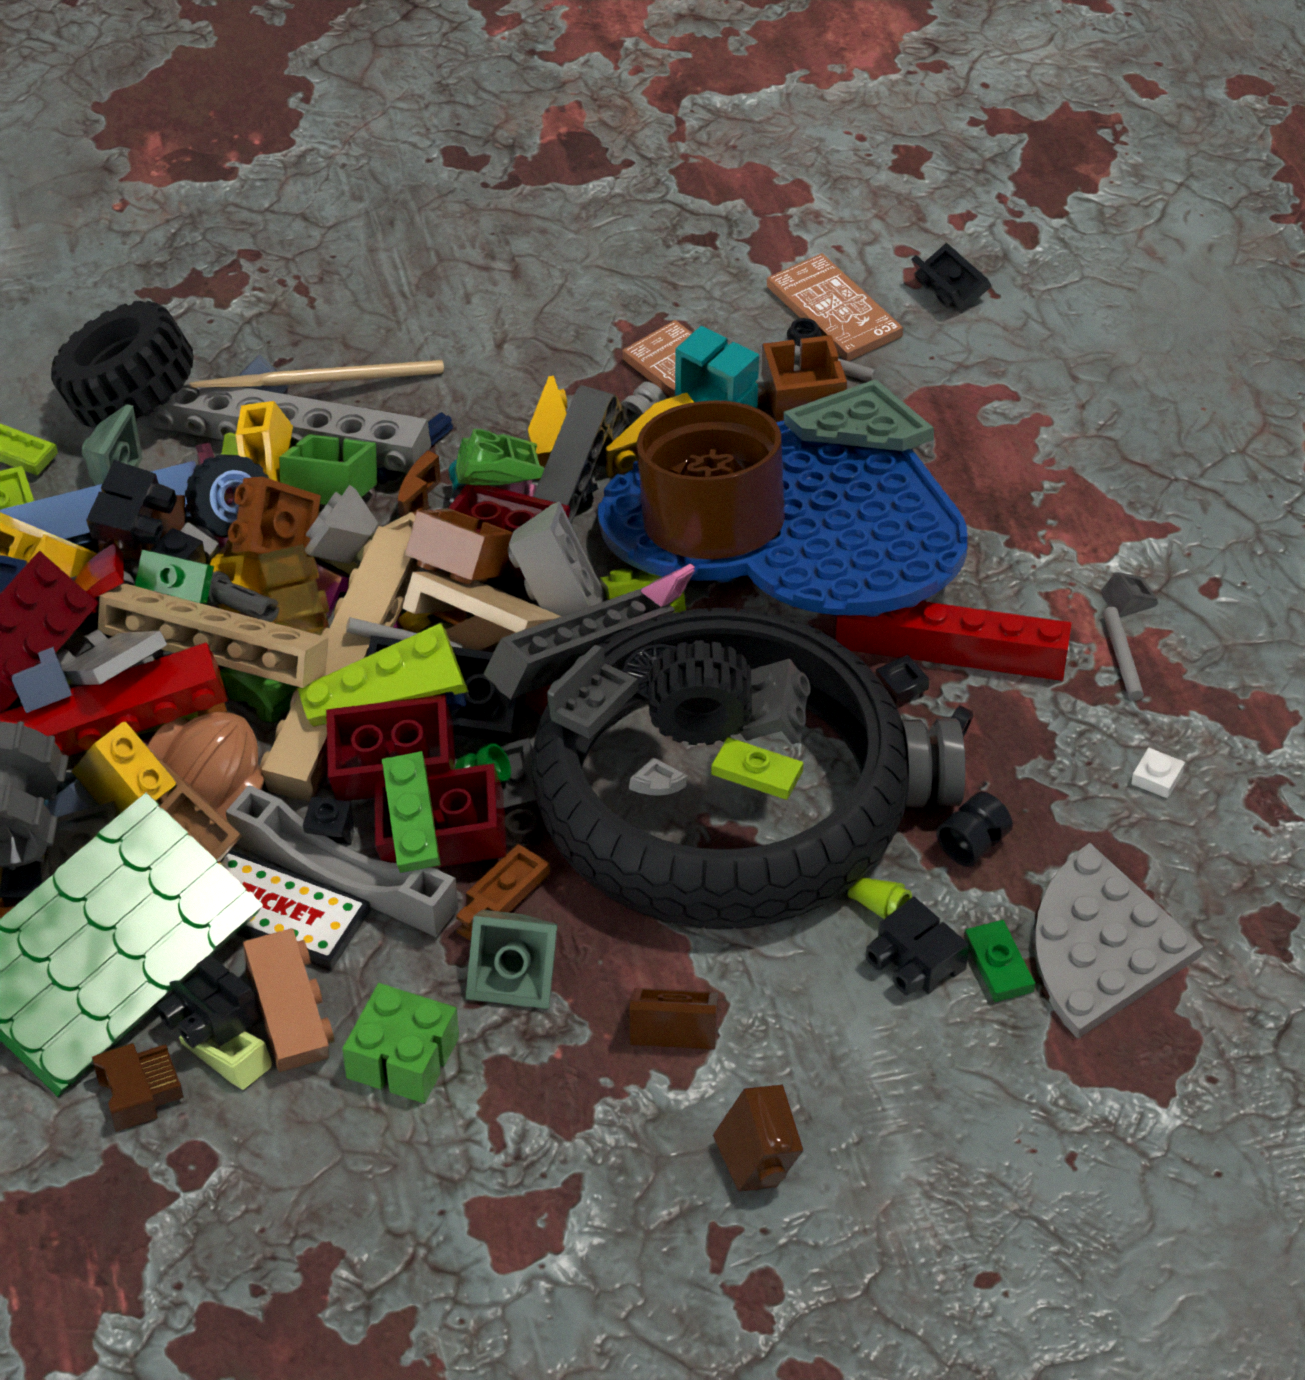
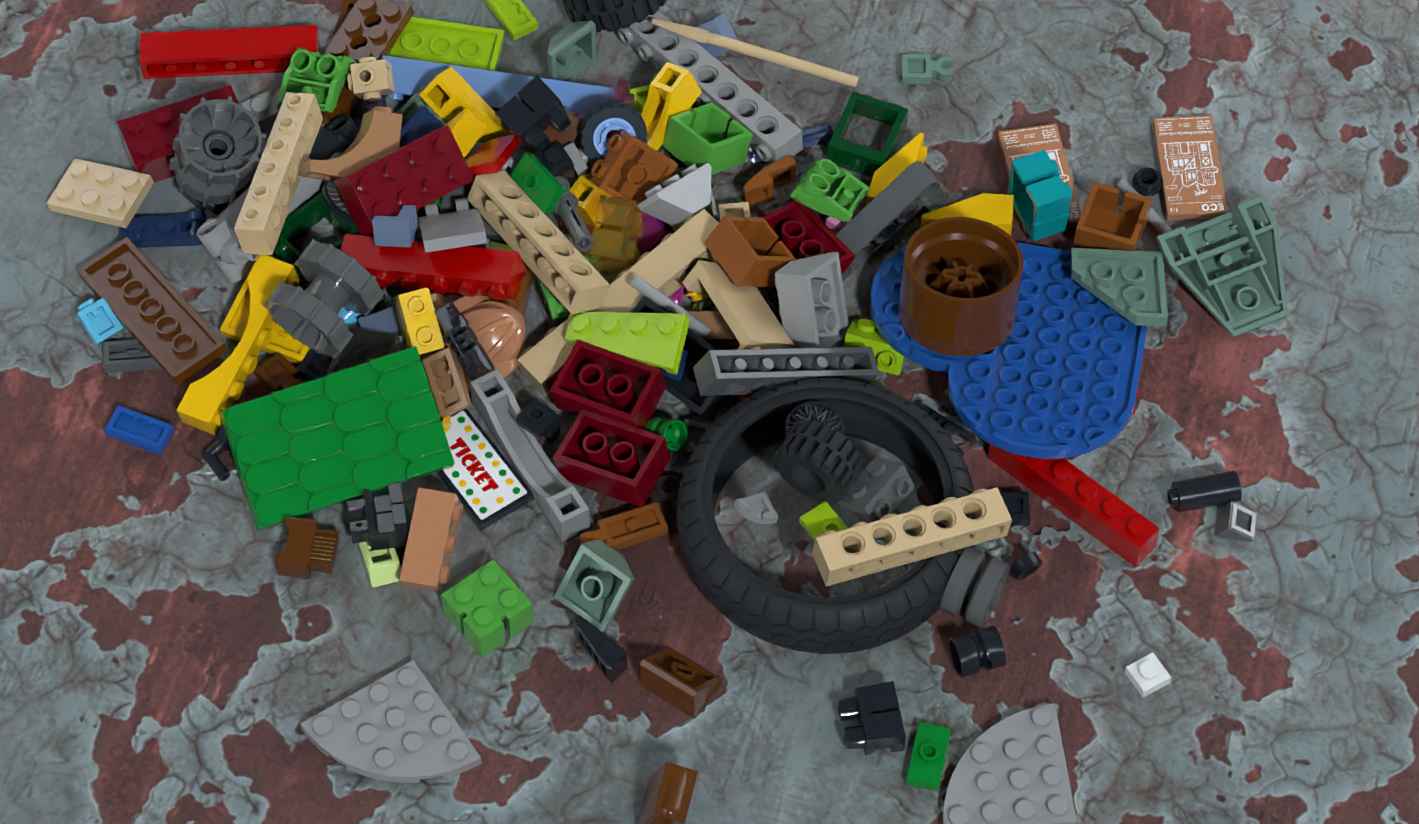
camera: 30 degrees right, 10 degrees up
bright green plate [382,751,441,873] -> none
dark grey bracket [547,645,639,739] -> none
light grey wheel [621,382,667,424] -> none
bright pink slope [641,564,695,607] -> none
lime cone [848,877,912,919] -> none
black bracket [911,242,992,313] -> none
light grey bar [1103,607,1144,701] -> none
none -> light grey plate [300,660,482,783]
none -> black hinge [435,302,494,381]
none -> black slope [574,615,628,683]
none -> tan brick [812,487,1012,586]
none -> dark green window [827,92,908,177]
none -> sand green plate [901,54,953,85]
none -> sand green wedge [1156,195,1288,338]
none -> black brick [1167,470,1242,513]

